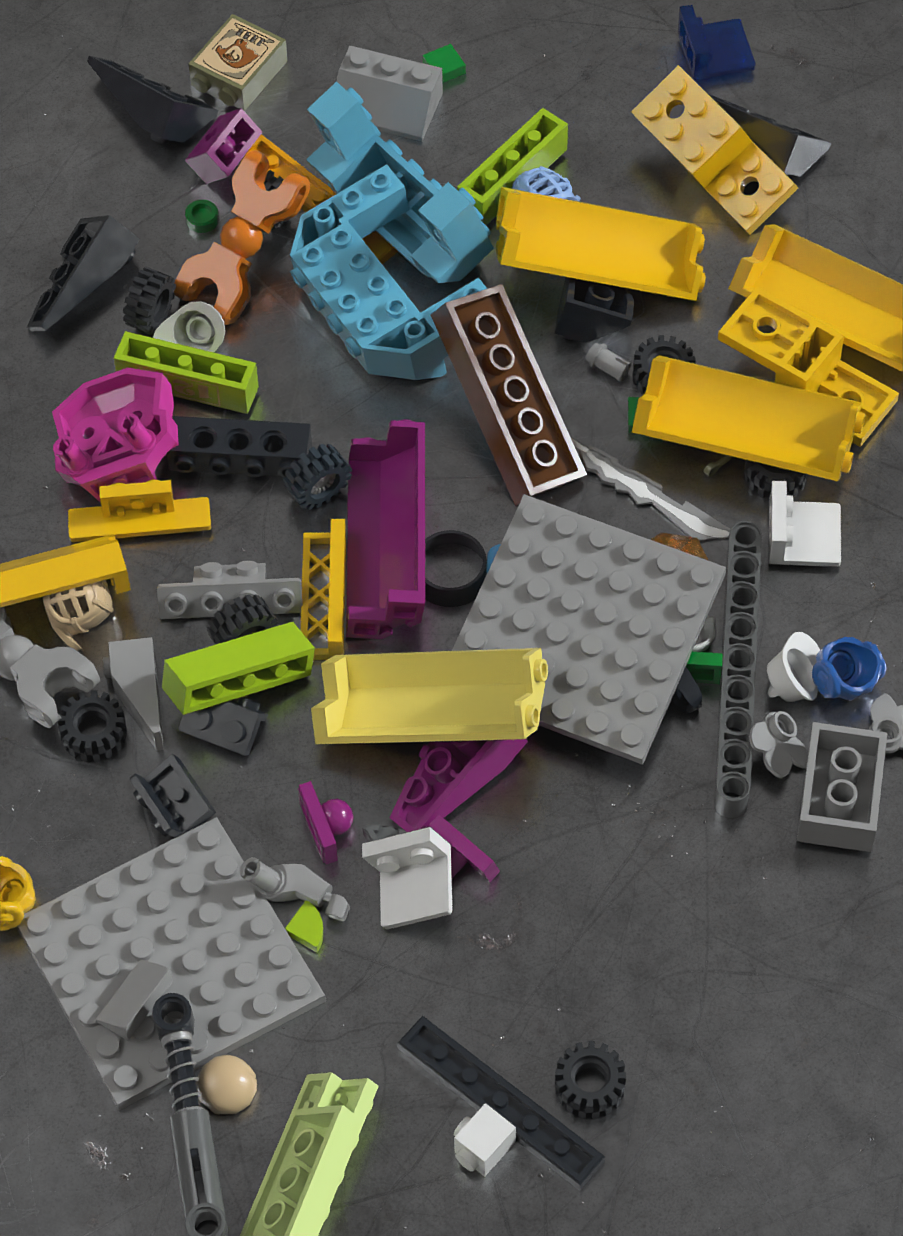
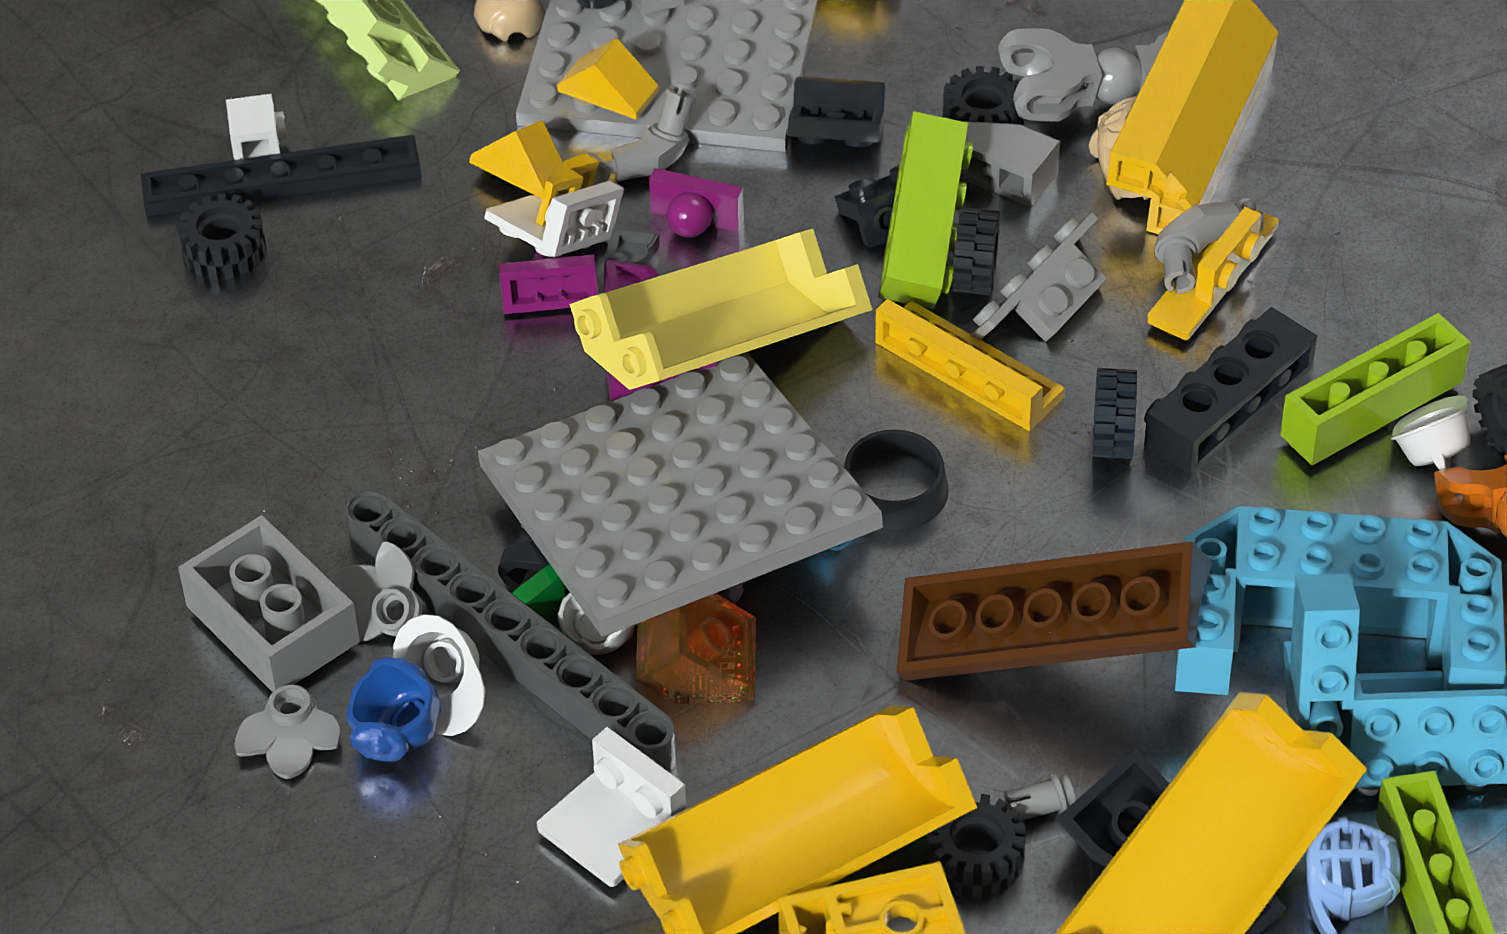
camera: 130 degrees right, 10 degrees down
dark pink brick [52,368,179,502] -> none
lime tile [285,900,323,953] -> none
magenta panel [346,419,425,639] -> none
light grey sword [571,437,731,542] -> none
none -> yellow slope [469,120,563,198]
none -> yellow slope [536,153,600,227]
none -> yellow slope [557,38,659,120]
none -> light grey arm [1155,198,1264,294]

